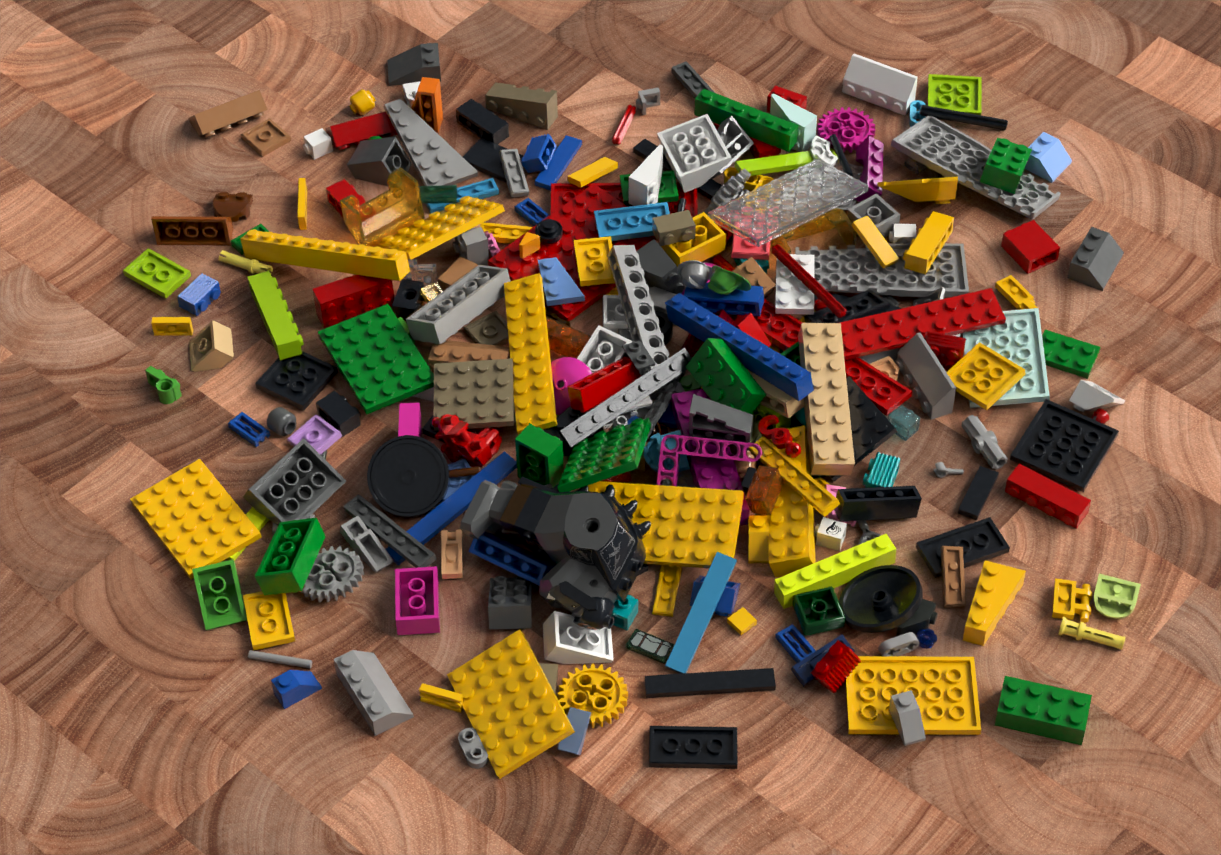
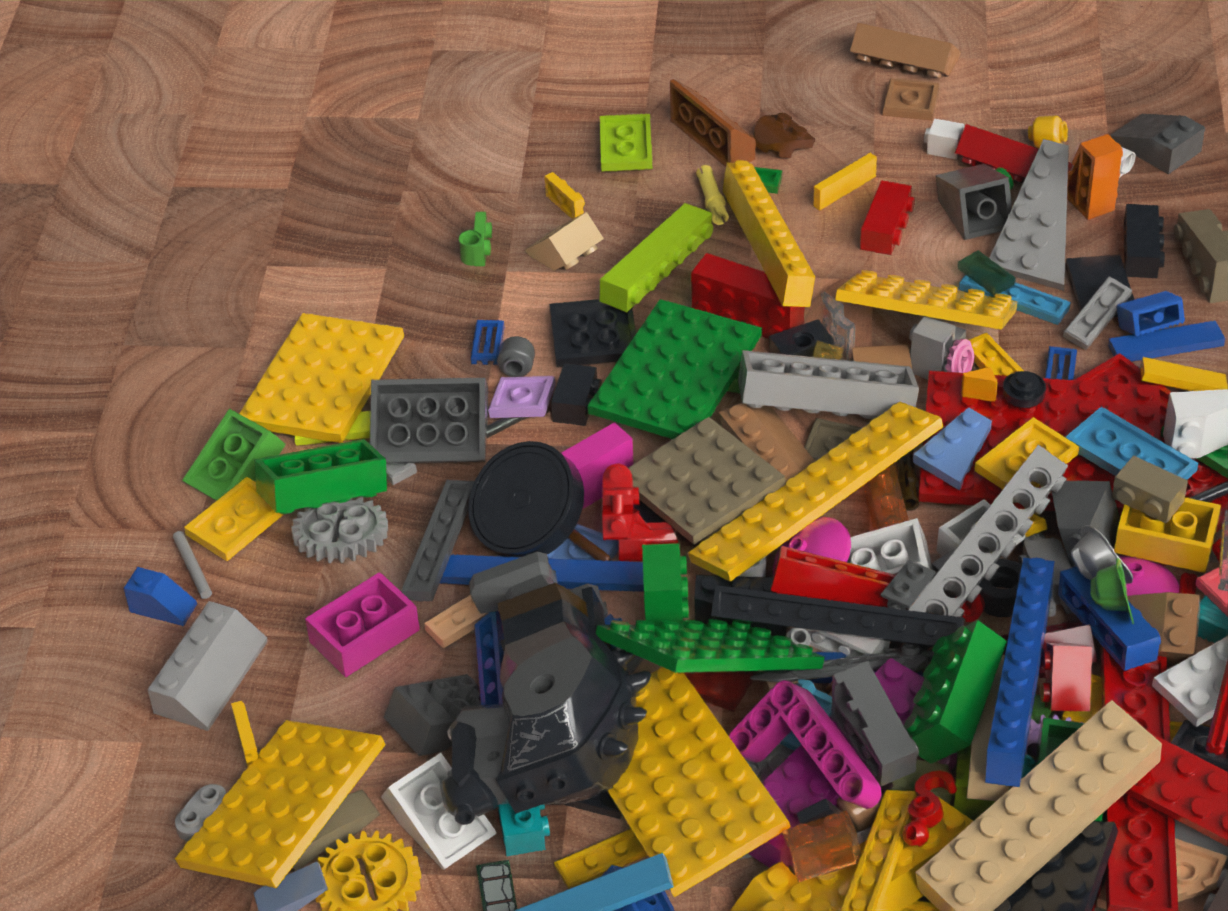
camera: 55 degrees right, 5 degrees down
brick [177,273,221,316] -> none
clear yellow windscreen [340,168,424,247] -> none
light grey slope [340,516,394,573] -> none

